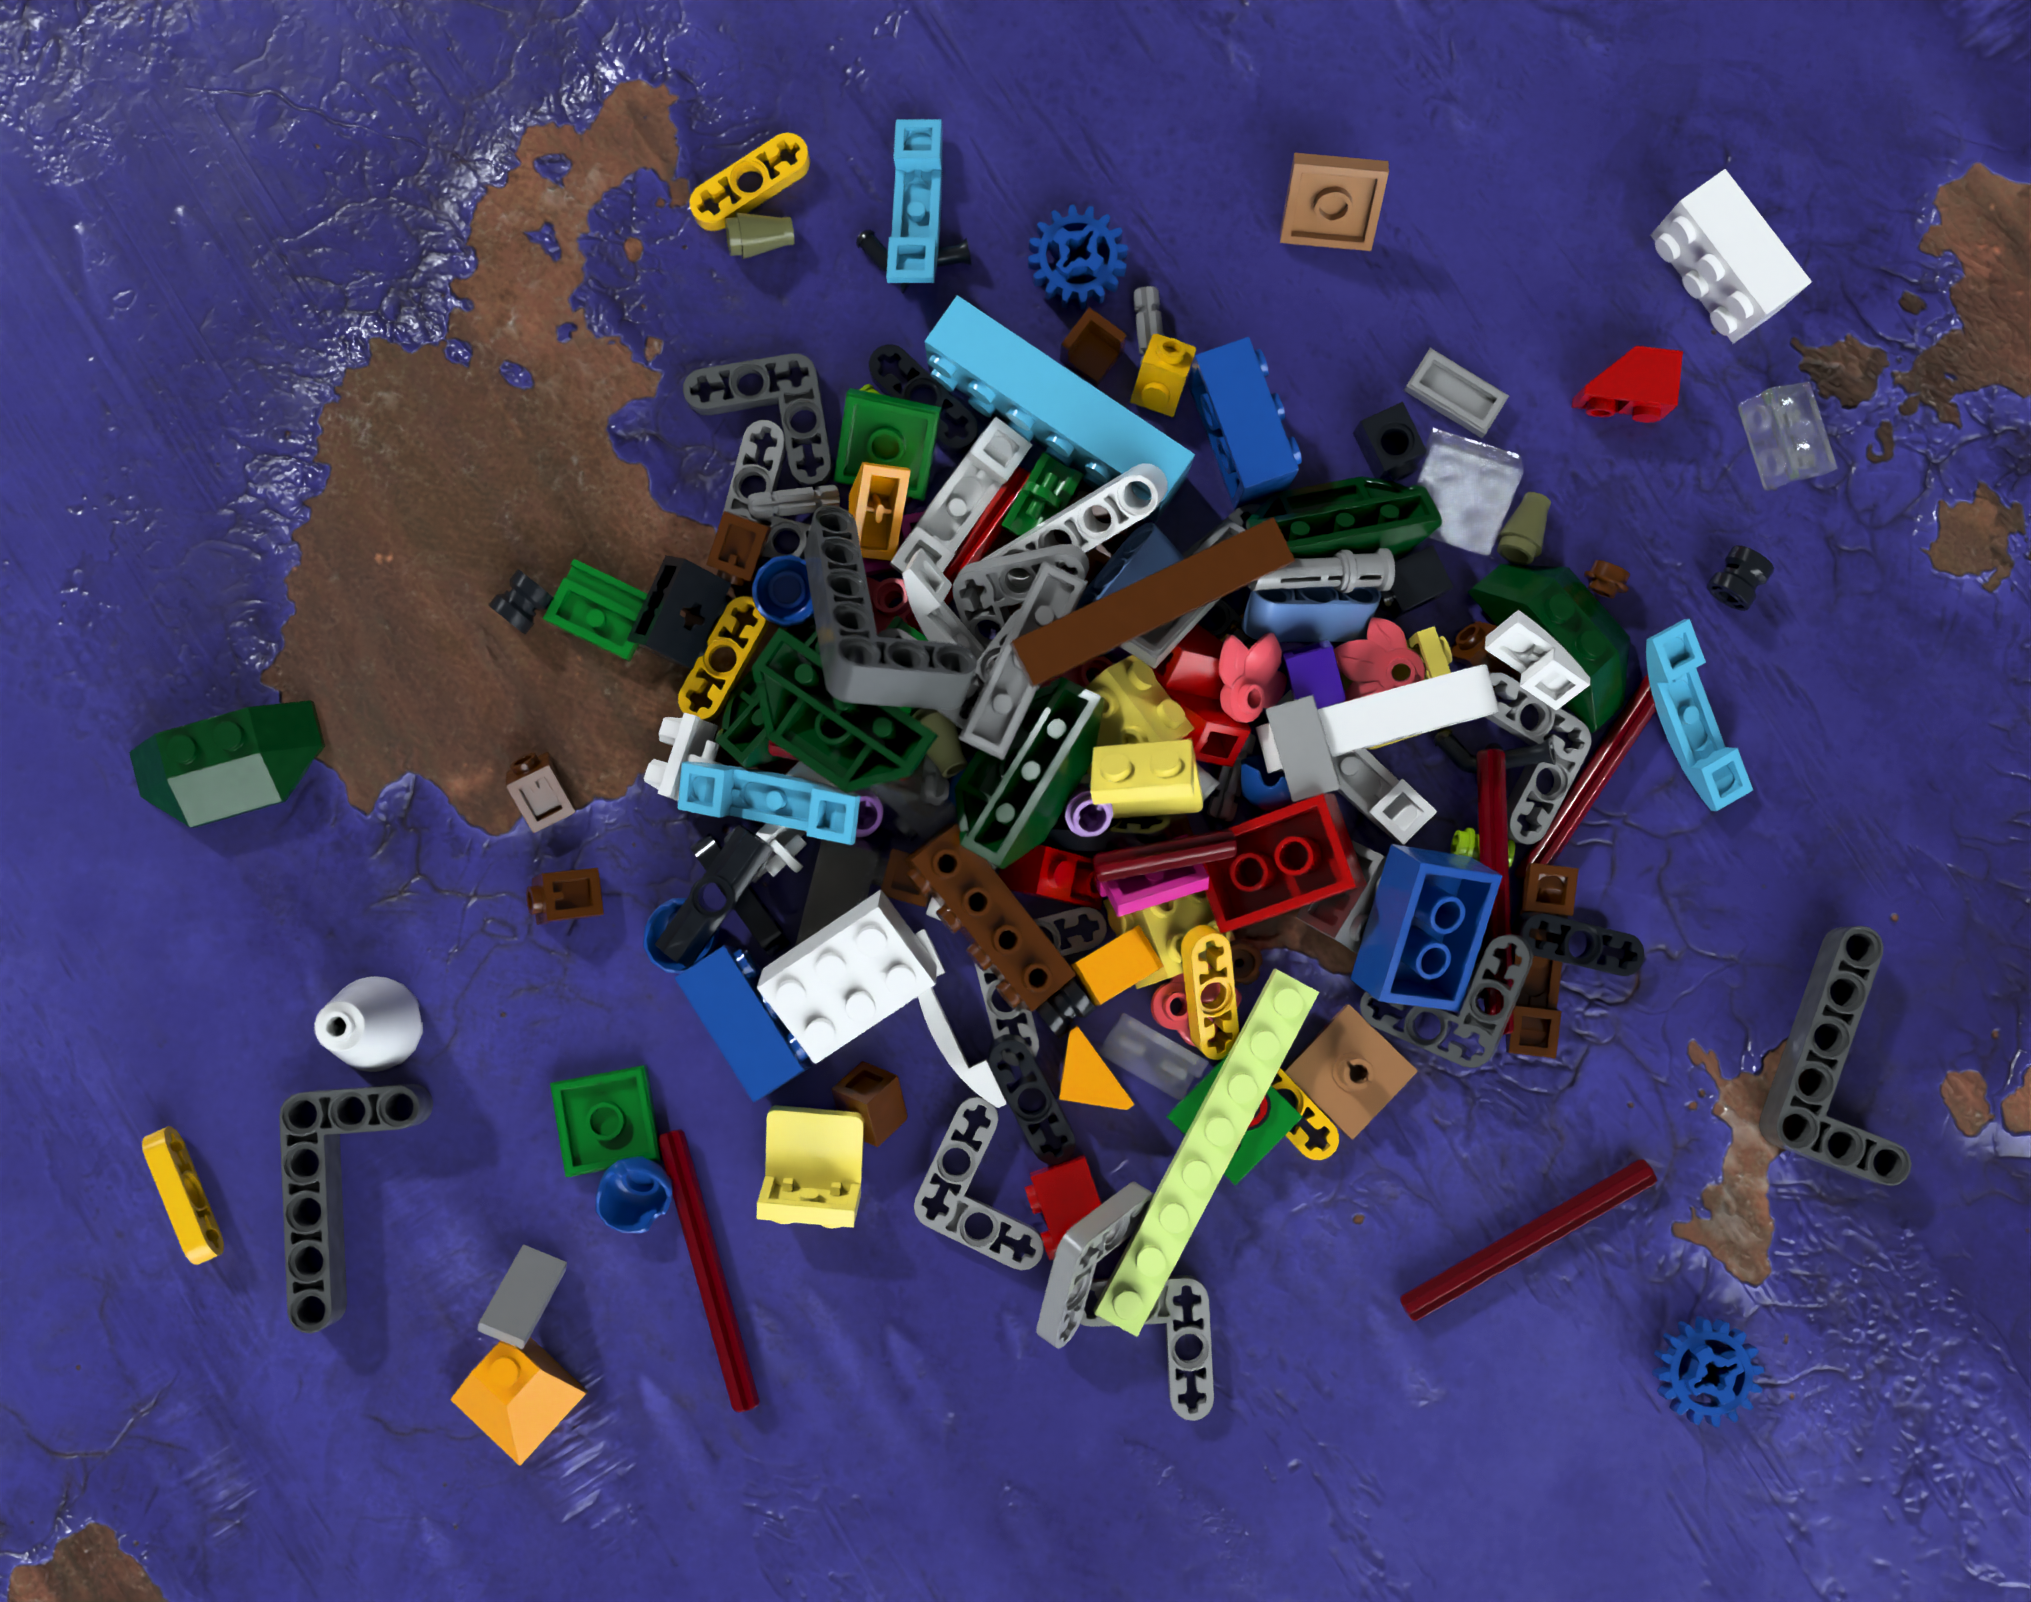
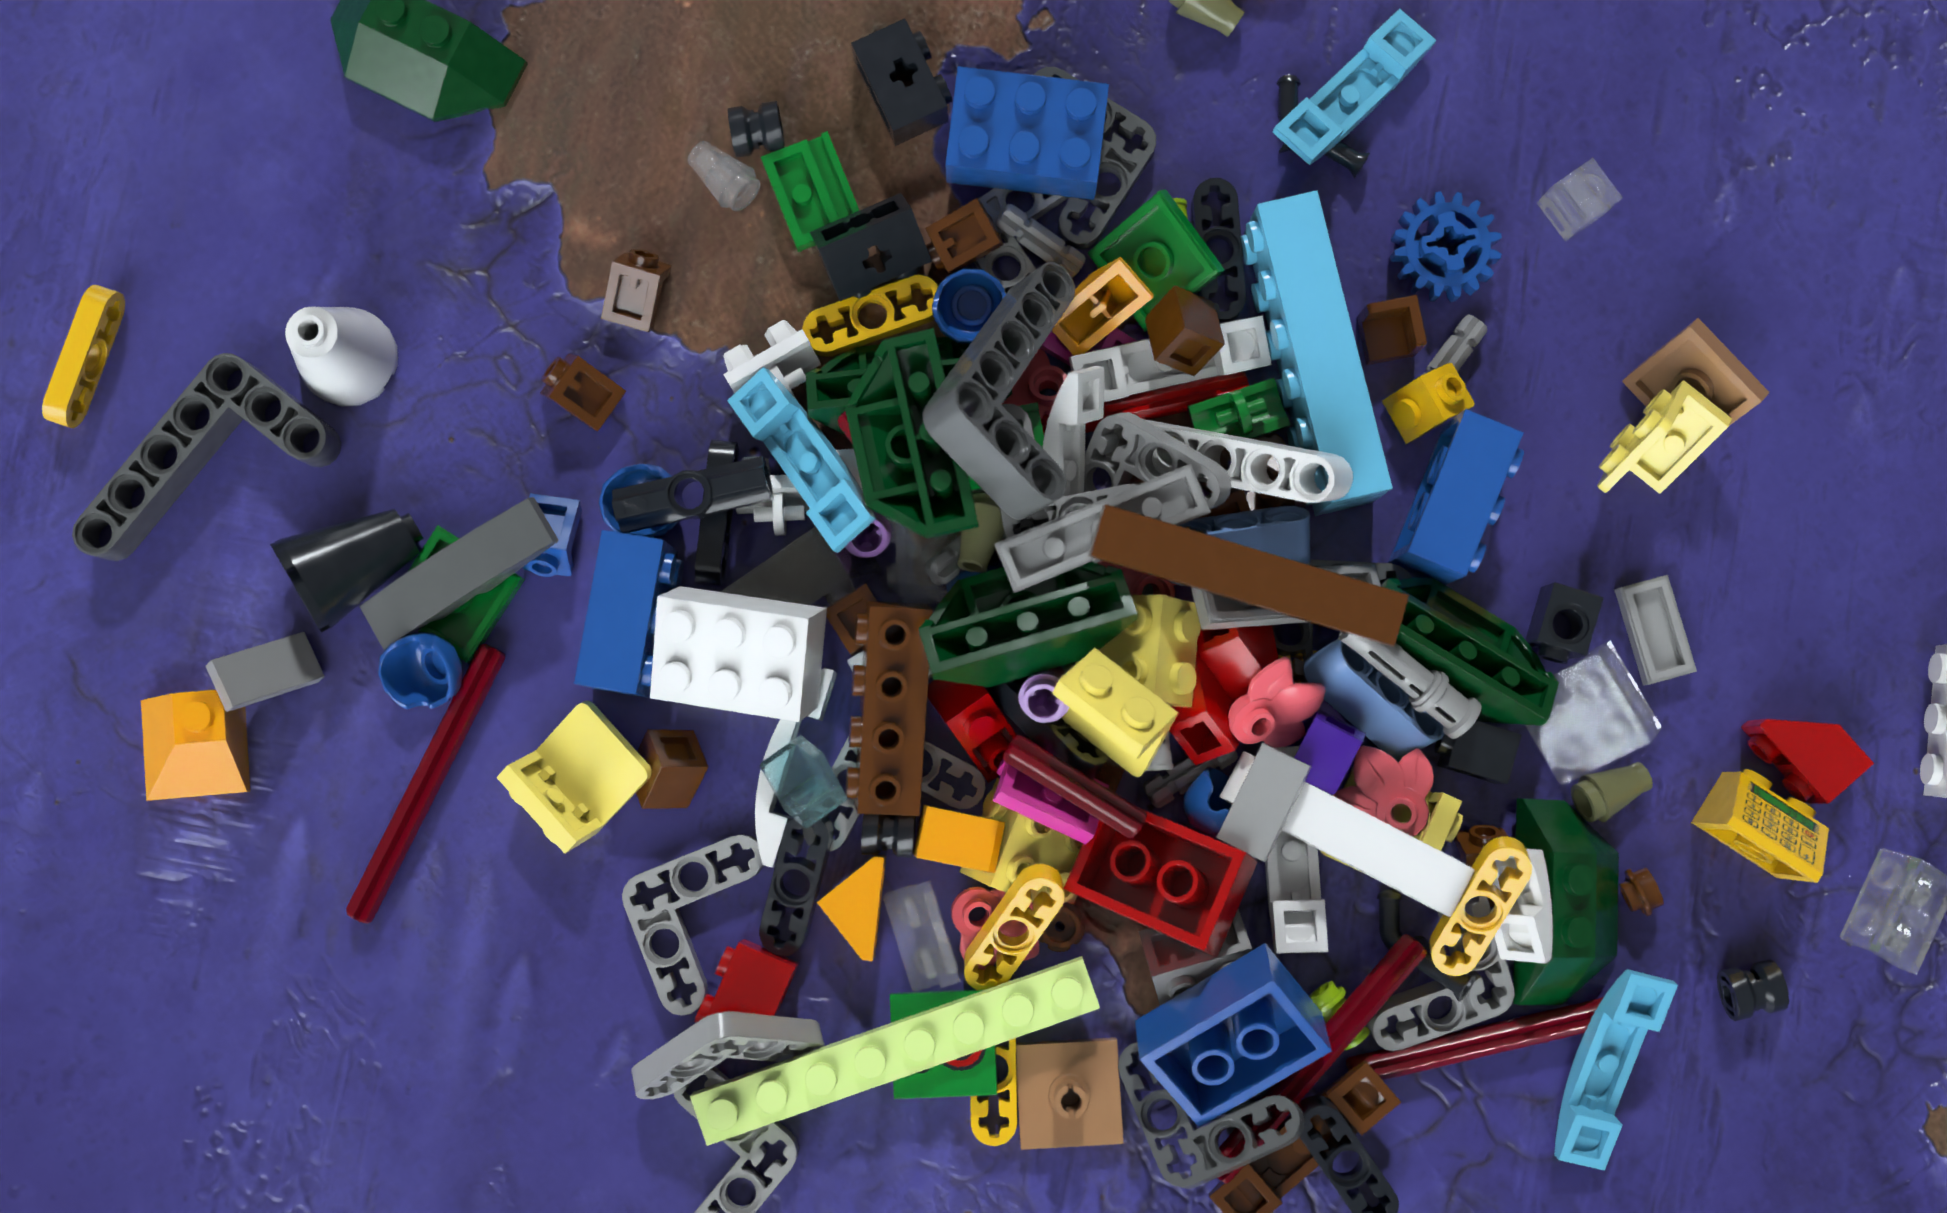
camera: 45 degrees right, 0 degrees up
none -> black cone [270,509,423,633]
none -> dark grey slope [359,497,559,650]
none -> blue bracket [522,493,582,577]
none -> clear cone [687,141,760,211]
none -> clear light blue panel [760,735,848,829]
none -> black brick [851,18,953,146]
none -> blue brick [945,66,1109,200]
none -> reddish brown panel [1145,285,1225,376]
none -> yellow beam [1429,837,1532,976]
none -> clear brick [1536,158,1623,242]
none -> light yellow bracket [1597,380,1732,494]
none -> yellow slope [1691,769,1829,883]

